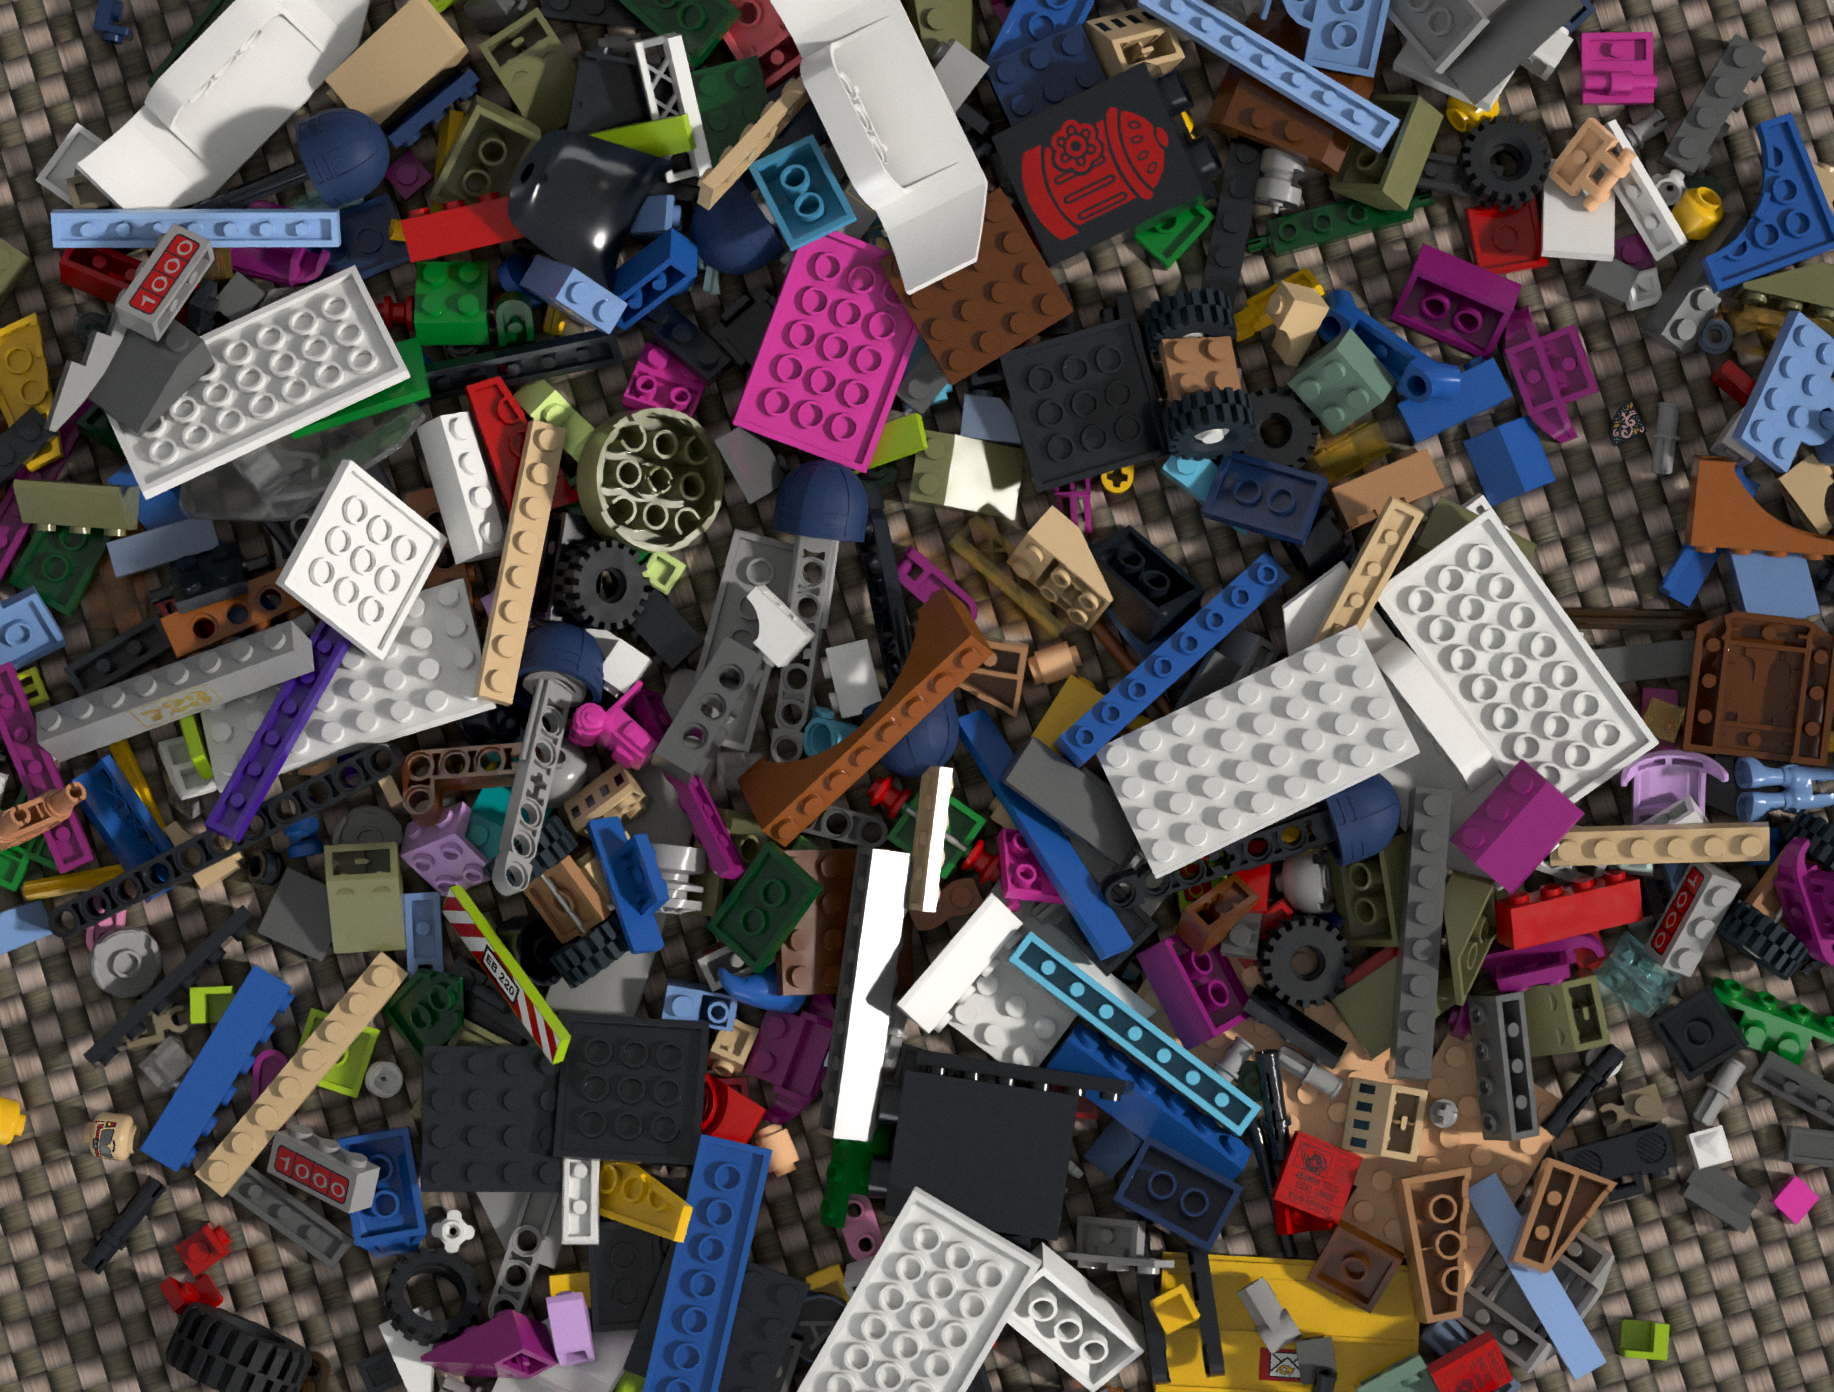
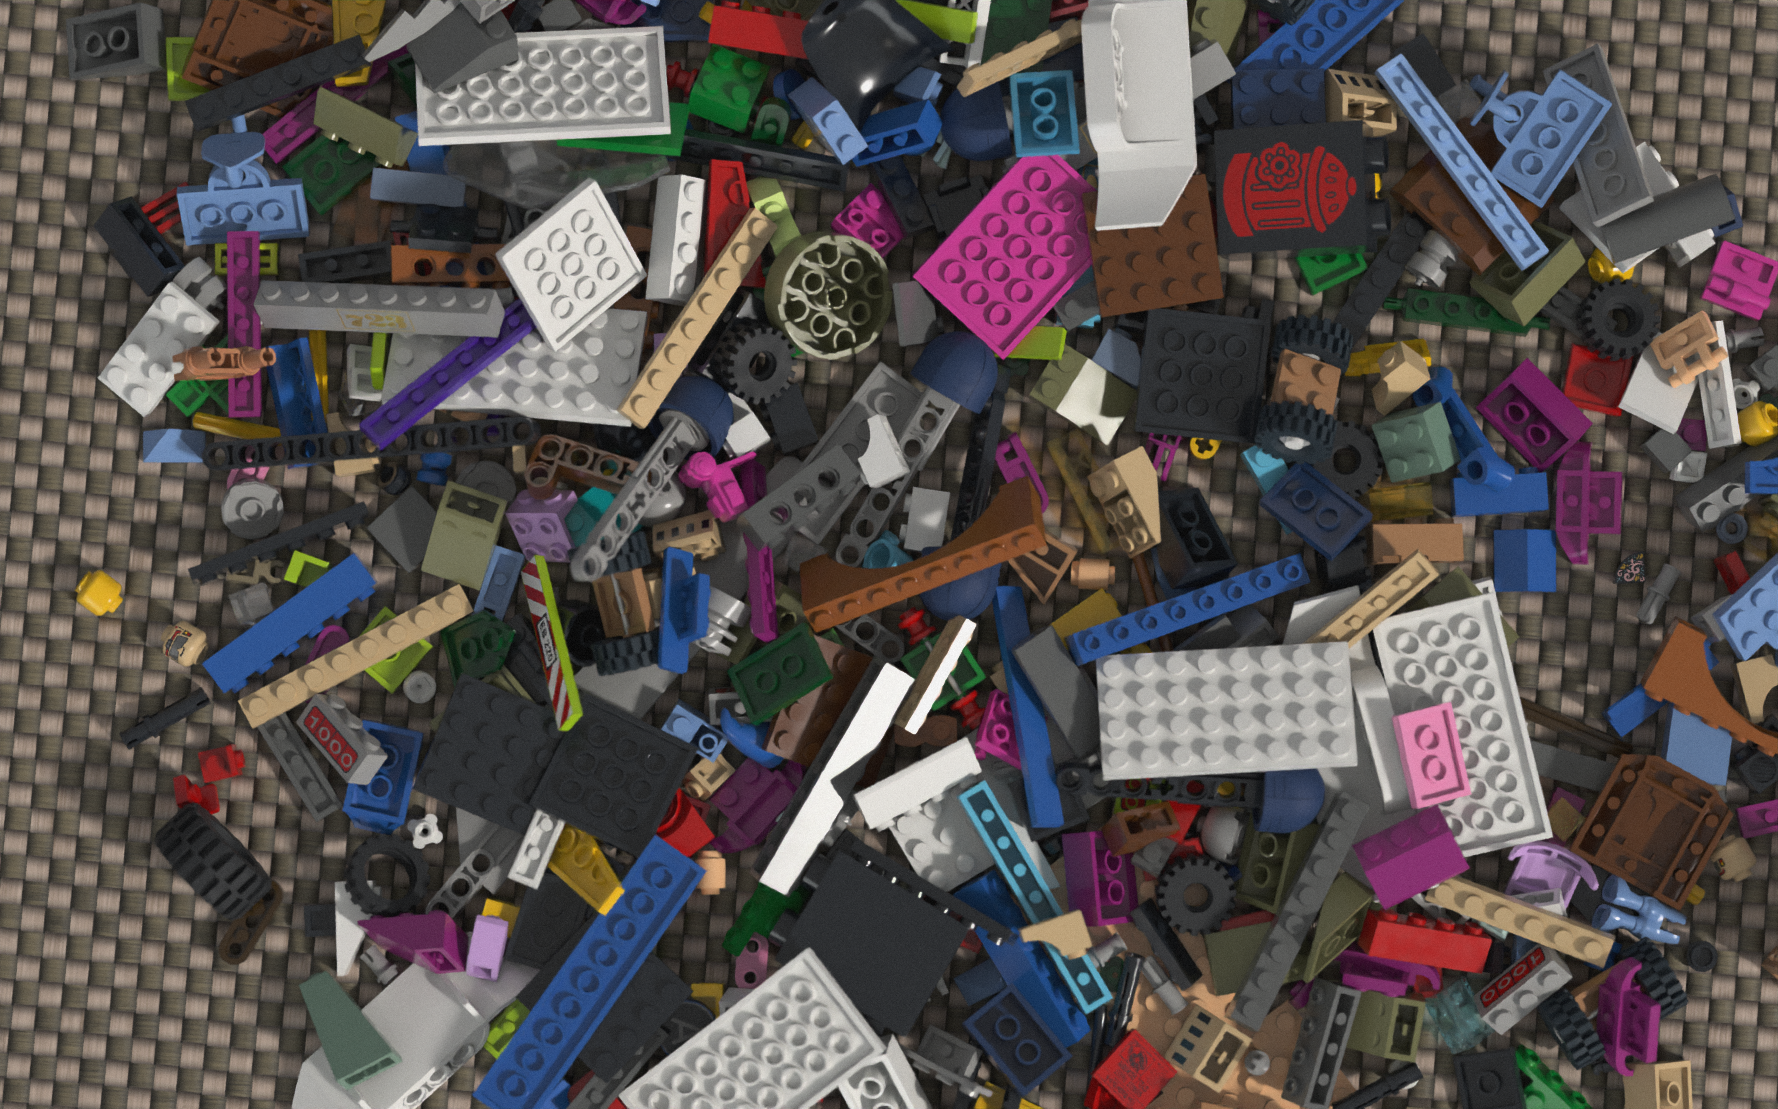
camera: 20 degrees right, 0 degrees up
yellowish green tile [642,552,686,596] -> none
none -> tan arch [1018,909,1092,960]
none -> bright pink plate [1391,702,1471,809]

